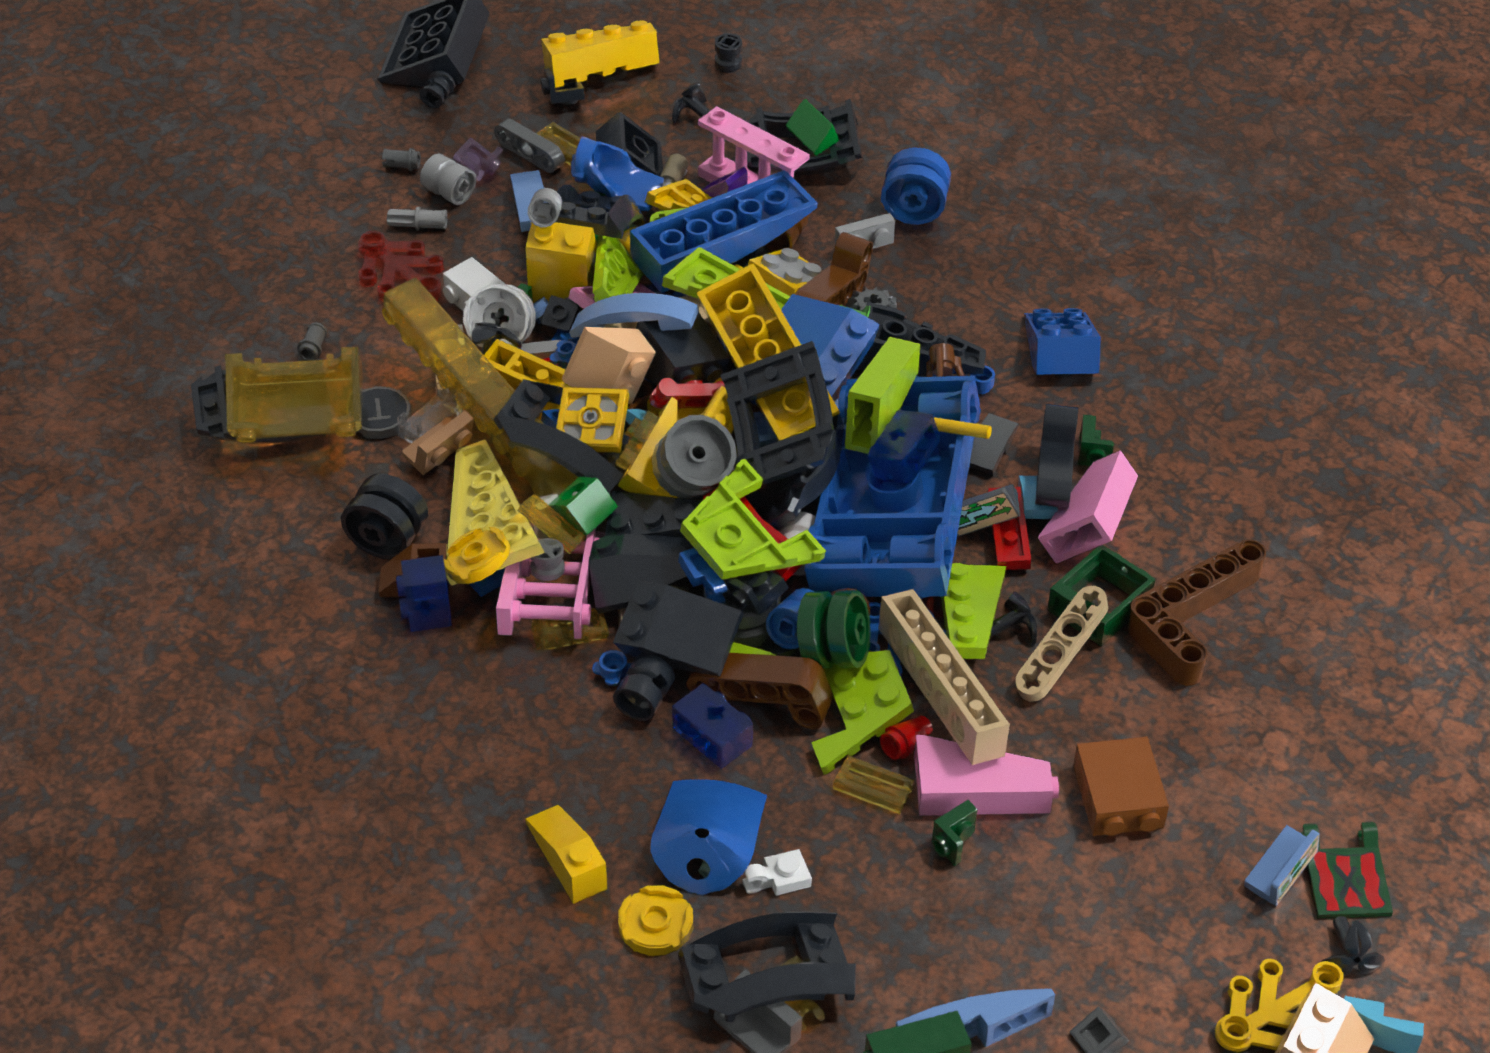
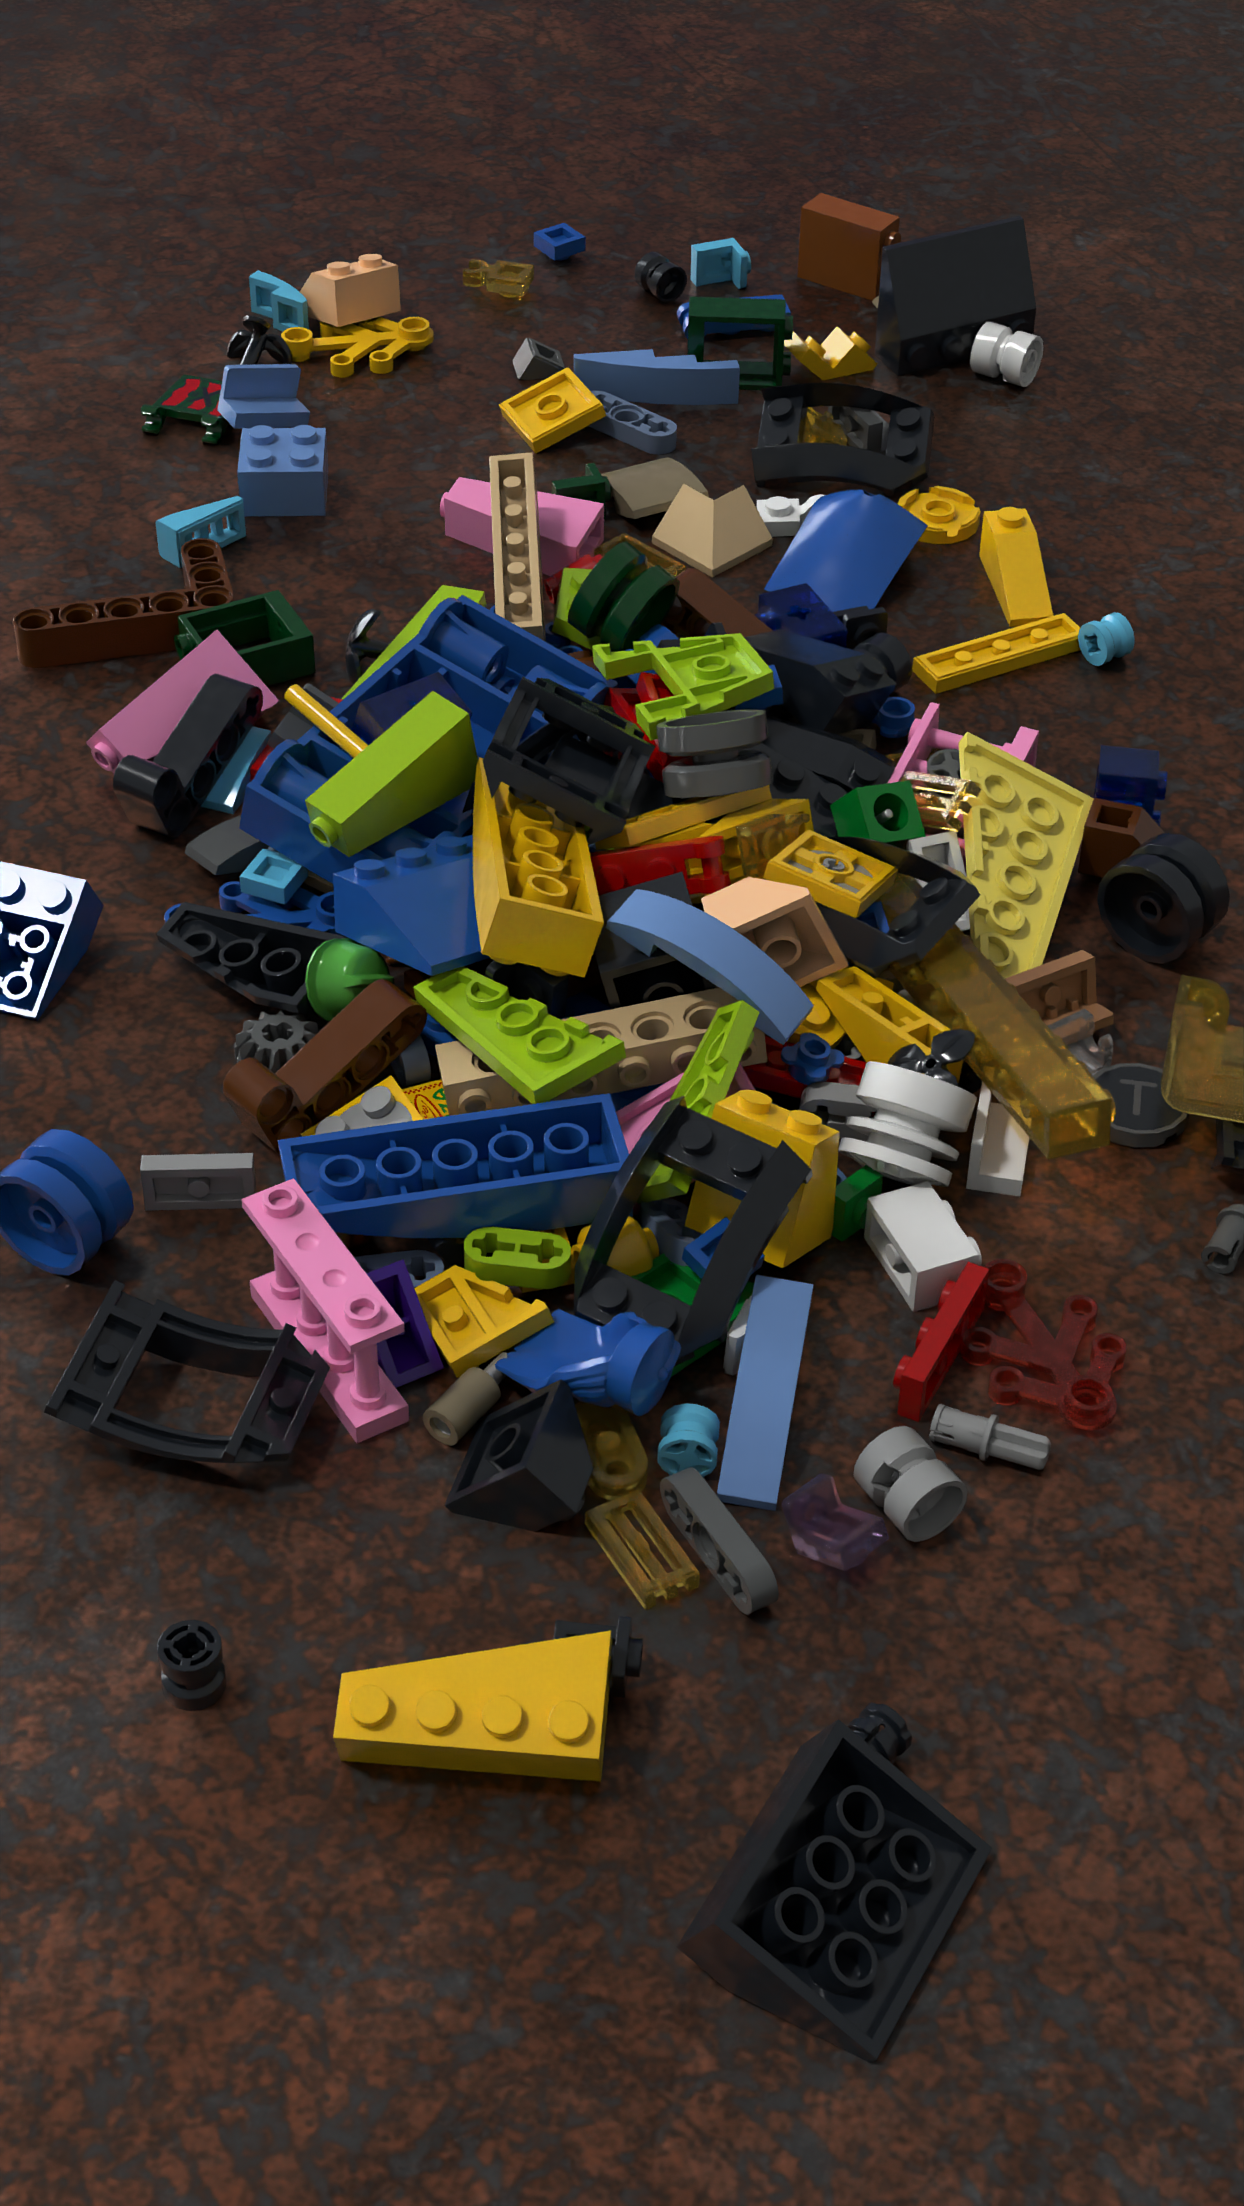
camera: 160 degrees left, 5 degrees down
dark grey pin [382,148,421,171] -> none
yellow tile [443,527,510,584] -> none
light grey wheel [527,188,562,227] -> none
black plant [672,82,710,124] -> none
green slope [786,99,839,156] -> none
reddish brown plant [926,343,965,377] -> none
tan beam [1016,586,1108,702] -> none
dark orange brick [1073,736,1169,836] -> none
dark green bracket [1077,414,1114,466] -> none
none -> medium azure slope [155,496,246,568]
none -> medium blue brick [237,425,329,517]
none -> yellow tile [499,367,607,454]
none -> sand blue beam [588,391,677,455]
none -> dark tan slope [601,457,709,519]
none -> tan slope [652,484,773,577]
none -> medium azure wheel [658,1403,720,1477]
none -> black bracket [824,606,888,650]
none -> red plate [893,1262,989,1422]
none -> yellow tile [912,613,1081,694]
none -> medium azure wheel [1078,612,1135,666]

